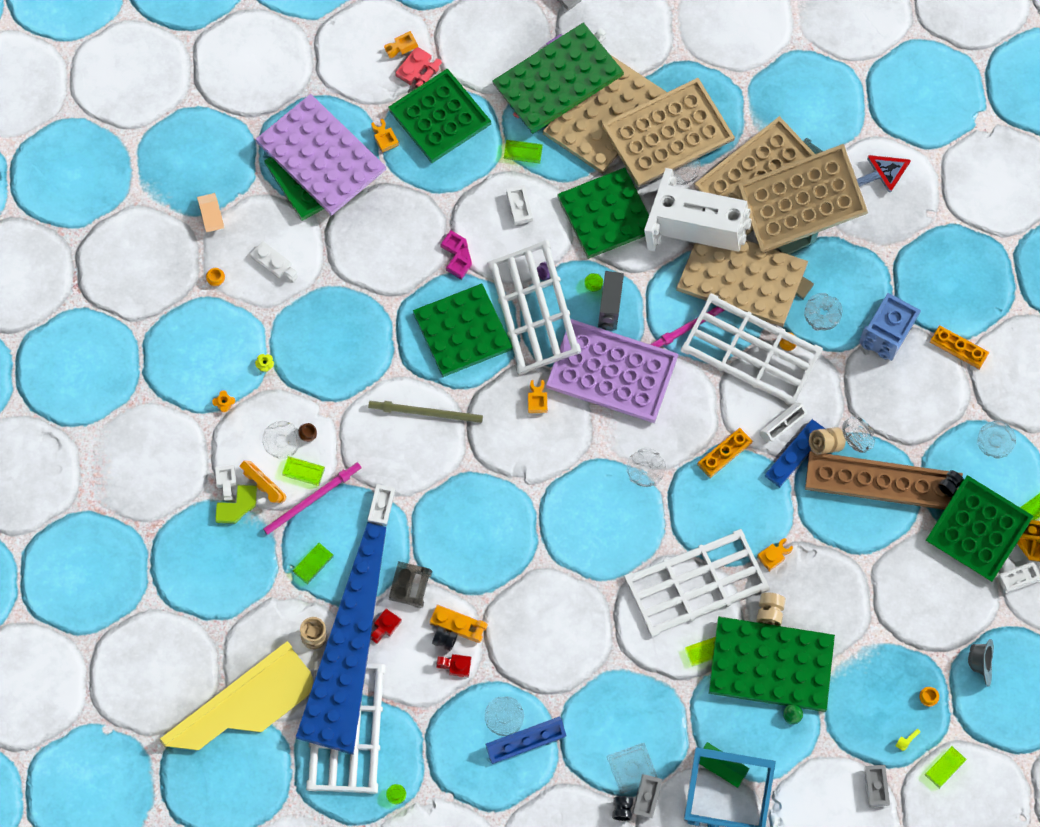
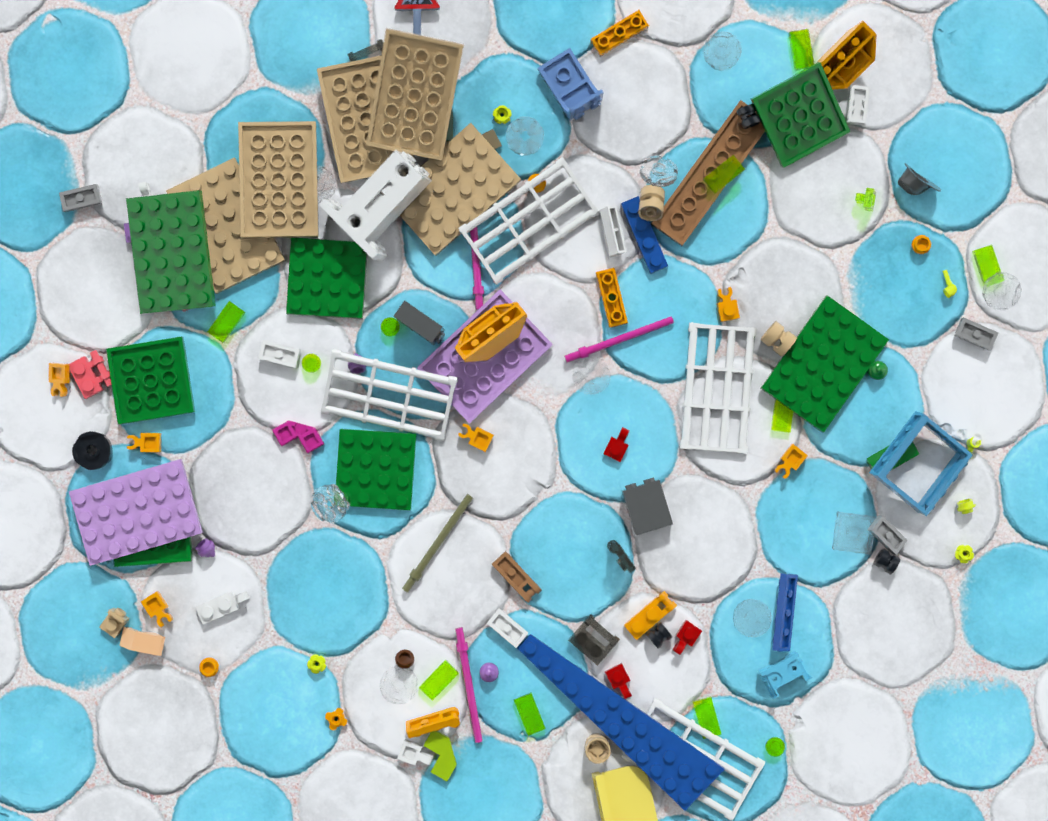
camera: 60 degrees left, 20 degrees up
none -> black plate [72,431,112,470]
none -> tan bracket [99,608,130,638]
none -> light orange plate [141,591,173,627]
none -> medium lavender plate [195,538,215,557]
none -> clear neon green plate [302,354,321,373]
none -> clear plate [311,484,350,523]
none -> light orange wedge [455,302,528,362]
none -> medium lavender plate [480,663,499,682]
none -> medium nougat plate [492,551,542,603]
none -> neon yellow plate [493,105,512,124]
none -> dark pink bar [564,316,674,363]
none -> red plate [603,427,630,462]
none -> clear smoke plate [607,540,636,573]
none -> dark grey brick [622,477,673,535]
none -> clear neon green tile [692,696,721,739]
none -> clear neon green tile [703,155,745,194]
none -> medium azure piece [758,651,812,699]
none -> light orange plate [774,444,808,479]
none -> clear neon green tile [855,188,876,211]
none -> clear tile [982,272,1022,311]

